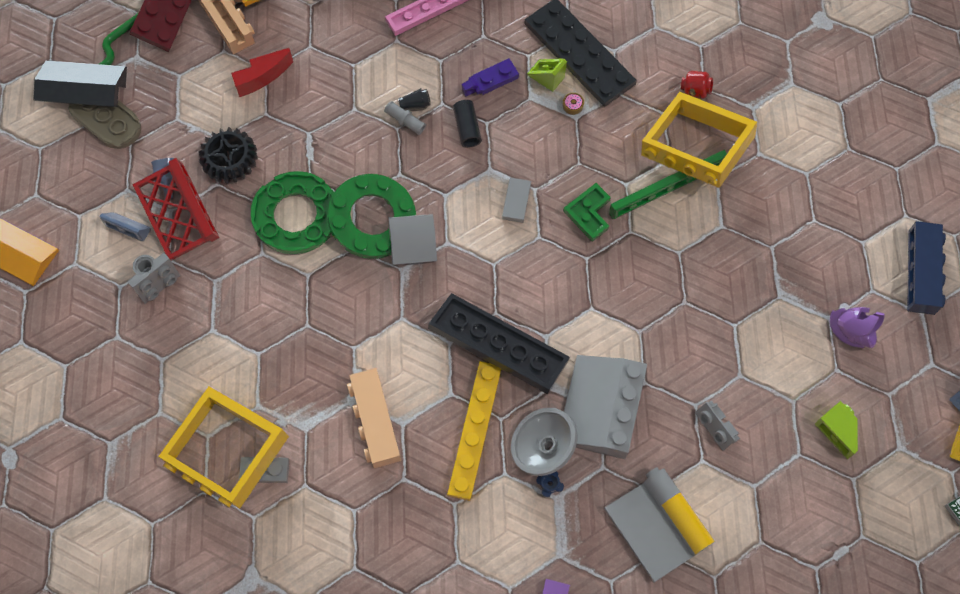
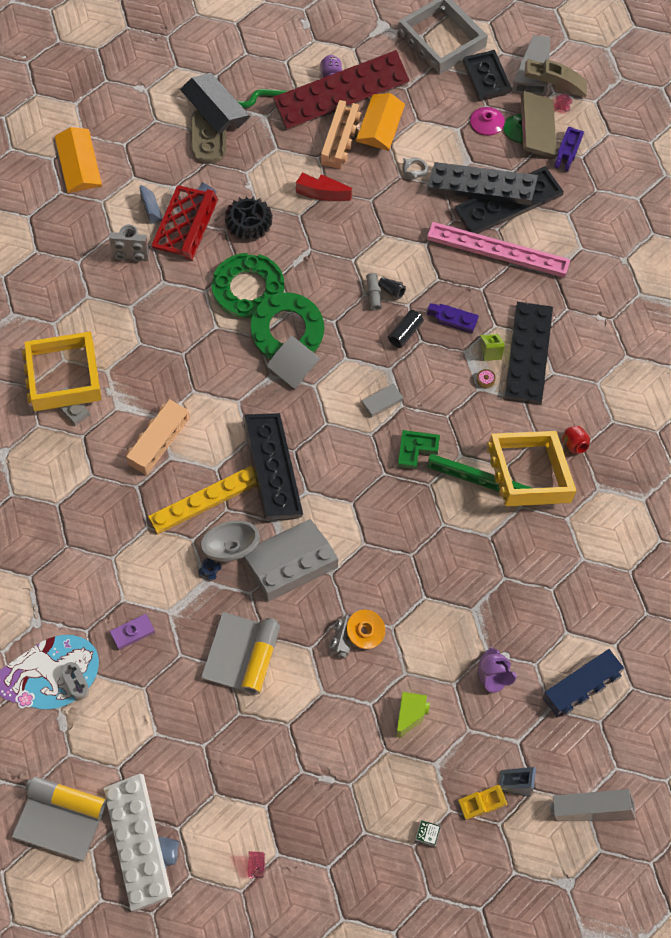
camera: 45 degrees right, 5 degrees down
none -> light orange dish [346,609,385,649]

